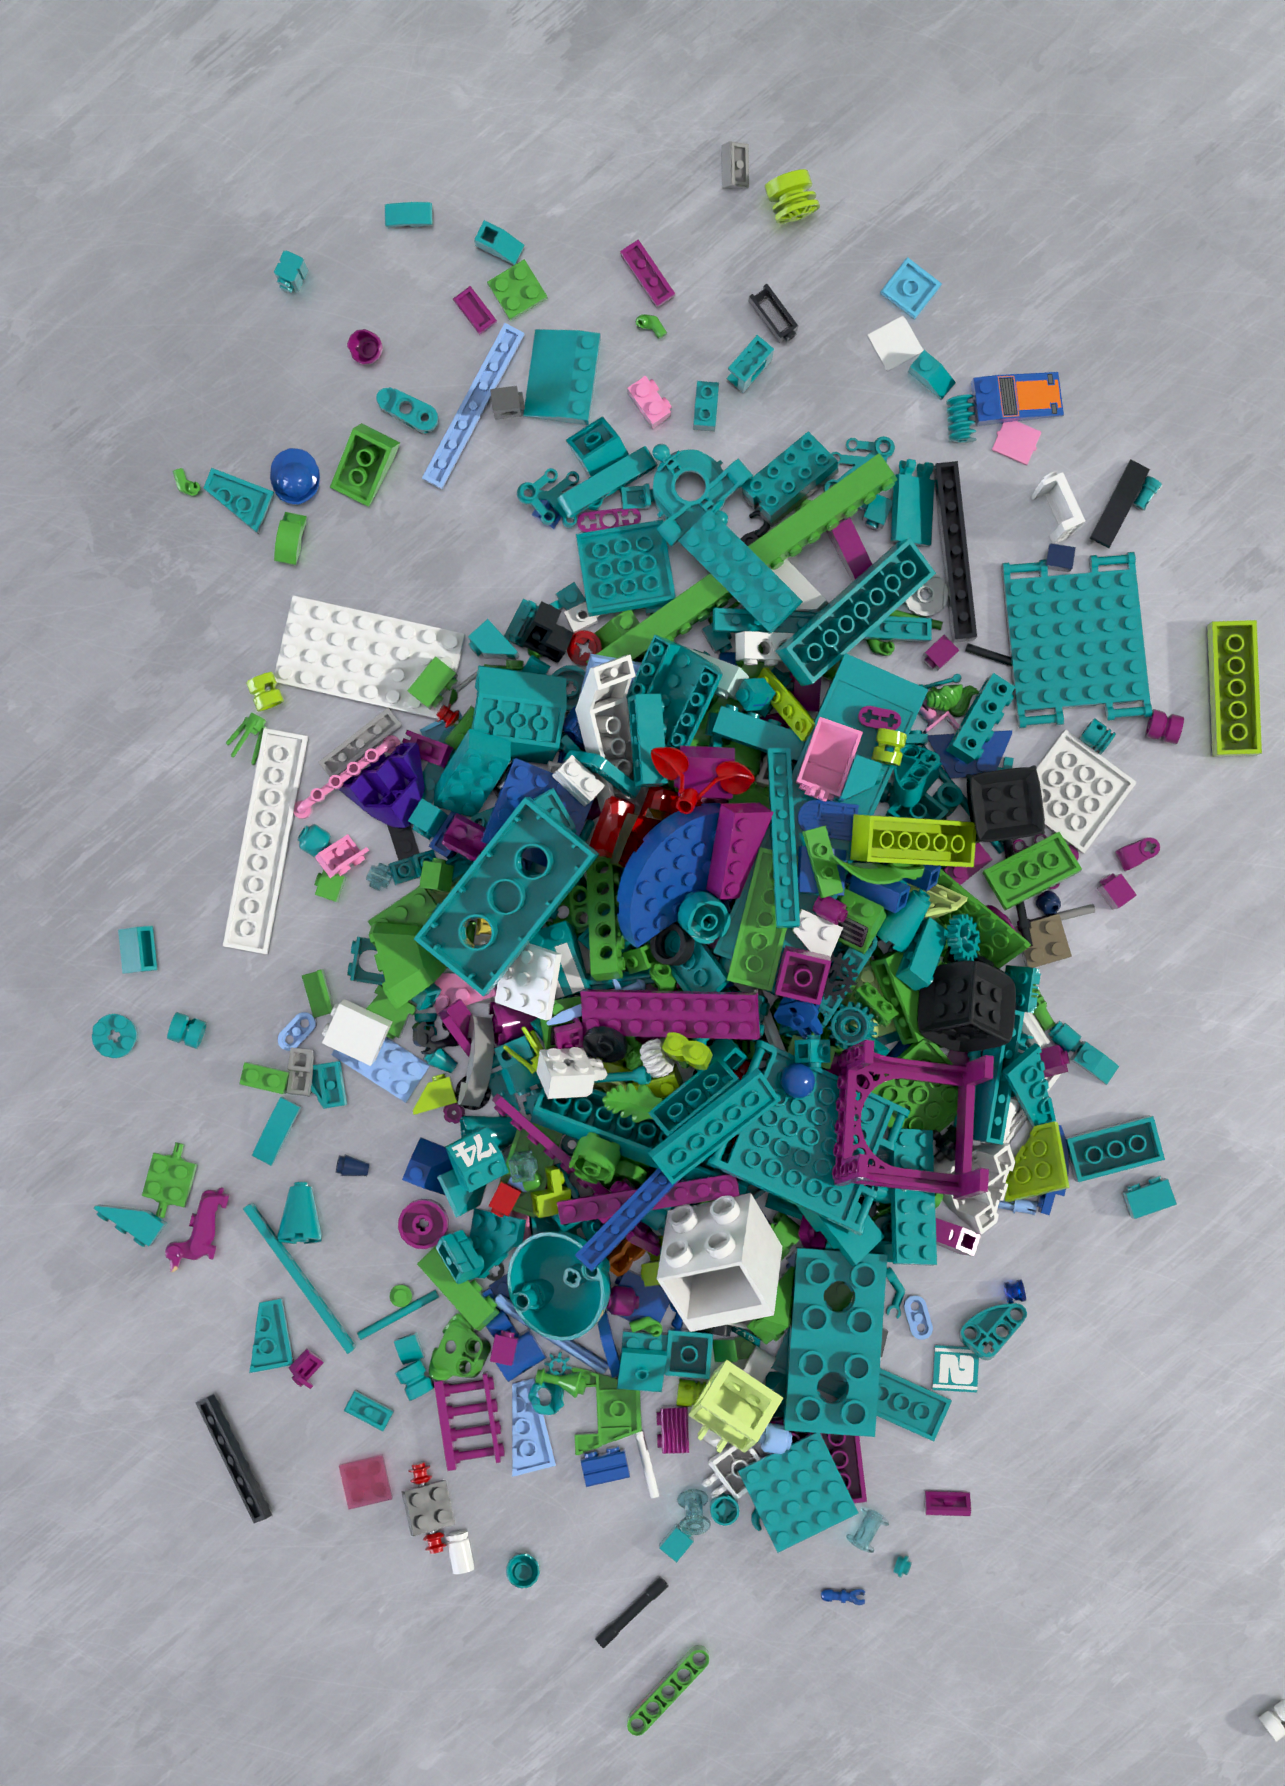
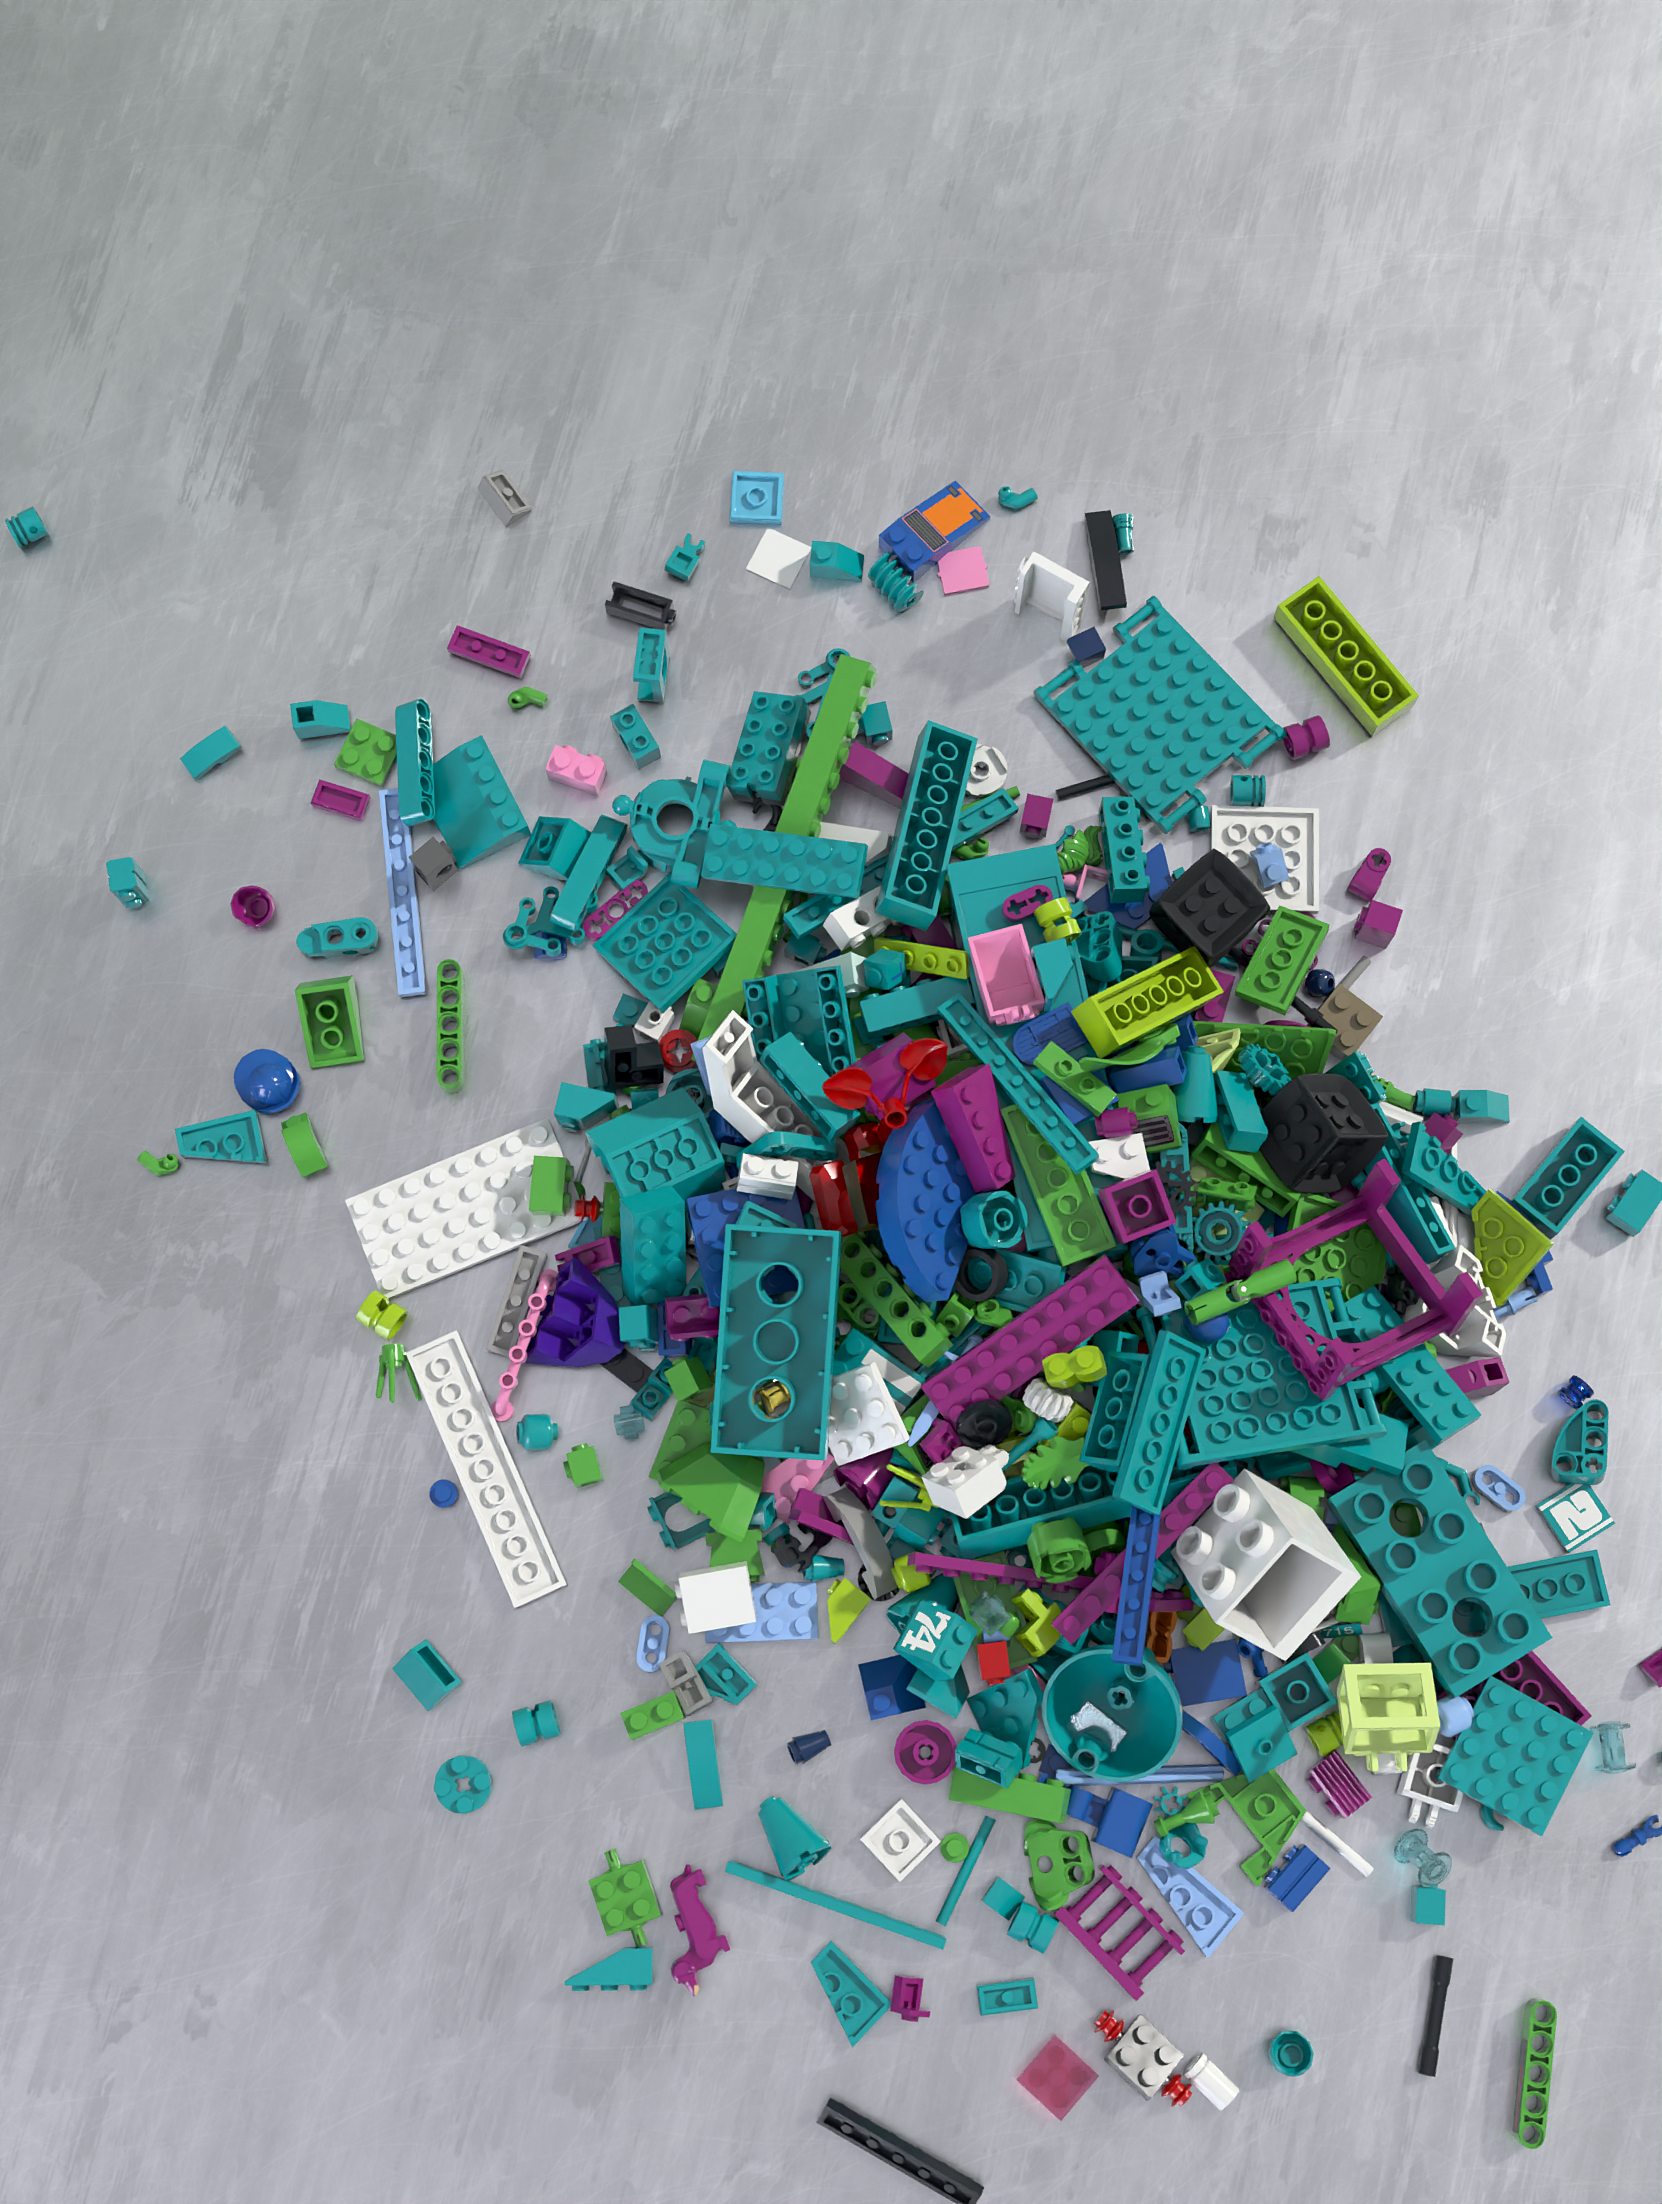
camera: 30 degrees left, 10 degrees down
bright pink bracket [315,834,369,878] -> none
magenta plate [443,1102,465,1124] -> none
magenta brick [490,1330,519,1366] -> none
magenta head [606,1286,639,1316] -> none
bright green arm [629,1316,662,1337] -> none
teal wheel [710,1492,740,1526] -> none
lime wheel [764,169,820,224] -> none
teal tile [891,459,935,547] -> none
black brick [933,461,977,643] -> none
none -> teal beam [395,698,435,826]
none -> blue plate [429,1479,458,1508]
none -> bright green beam [436,959,464,1094]
none -> teal plate [664,533,705,582]
none -> white plate [860,1799,941,1882]
none -> lime head [891,1551,935,1593]
none -> teal arm [998,486,1038,509]
none -> clear light blue piece [1065,1700,1128,1758]
none -> light blue bracket [1138,1271,1181,1317]
none -> teal wheel [1152,1558,1177,1593]
none -> bright green piece [1184,1259,1297,1325]
none -> teal hose [1188,805,1211,832]
none -> light blue bracket [1249,842,1289,887]

